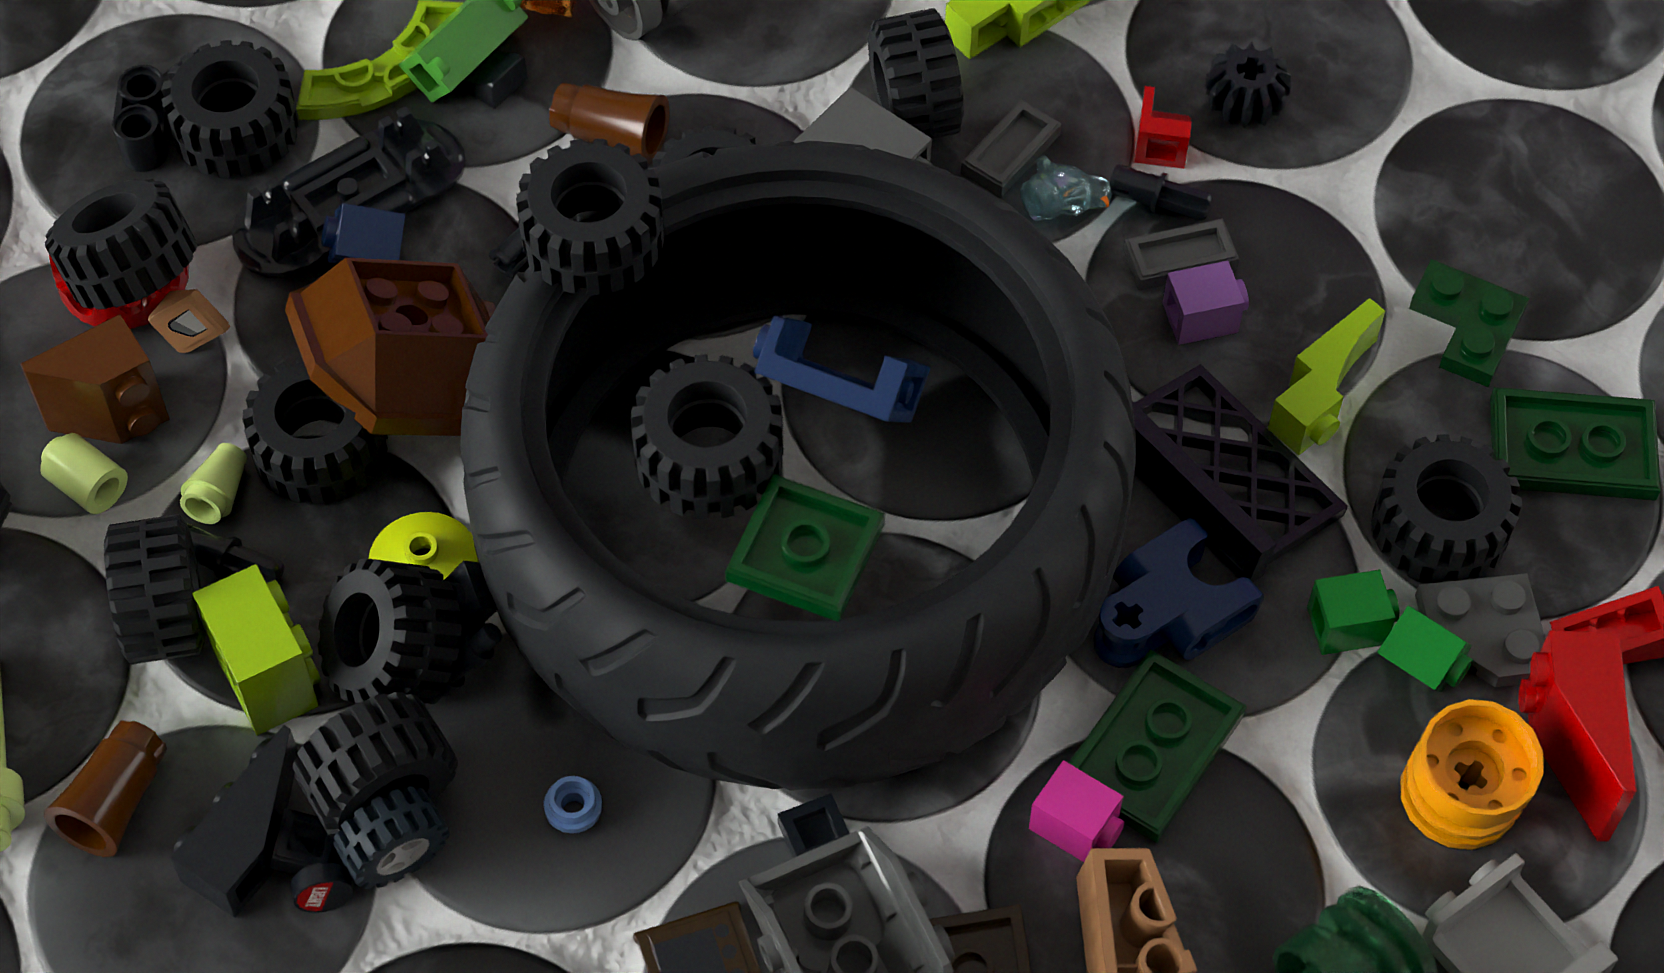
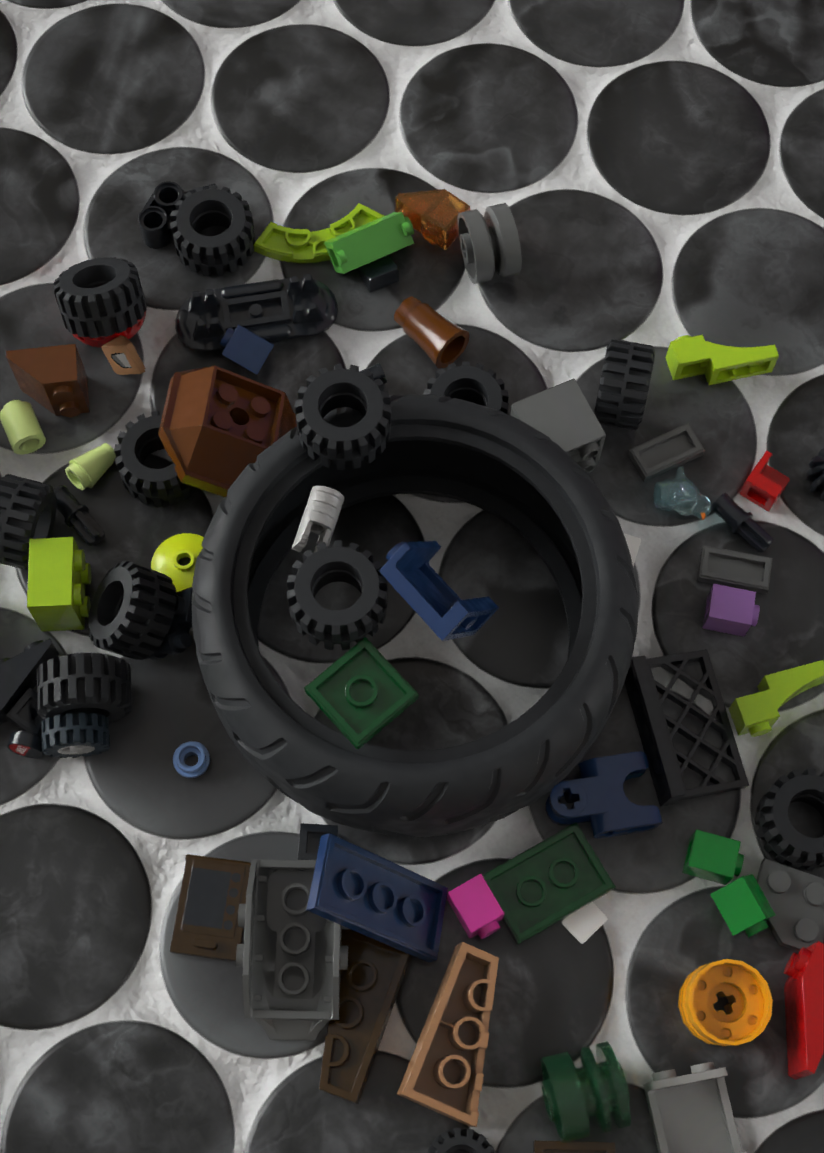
camera: 25 degrees right, 10 degrees up
none -> light grey hinge [292,486,345,553]
none -> dark blue tile [307,833,448,963]
none -> white sticker [562,902,608,944]

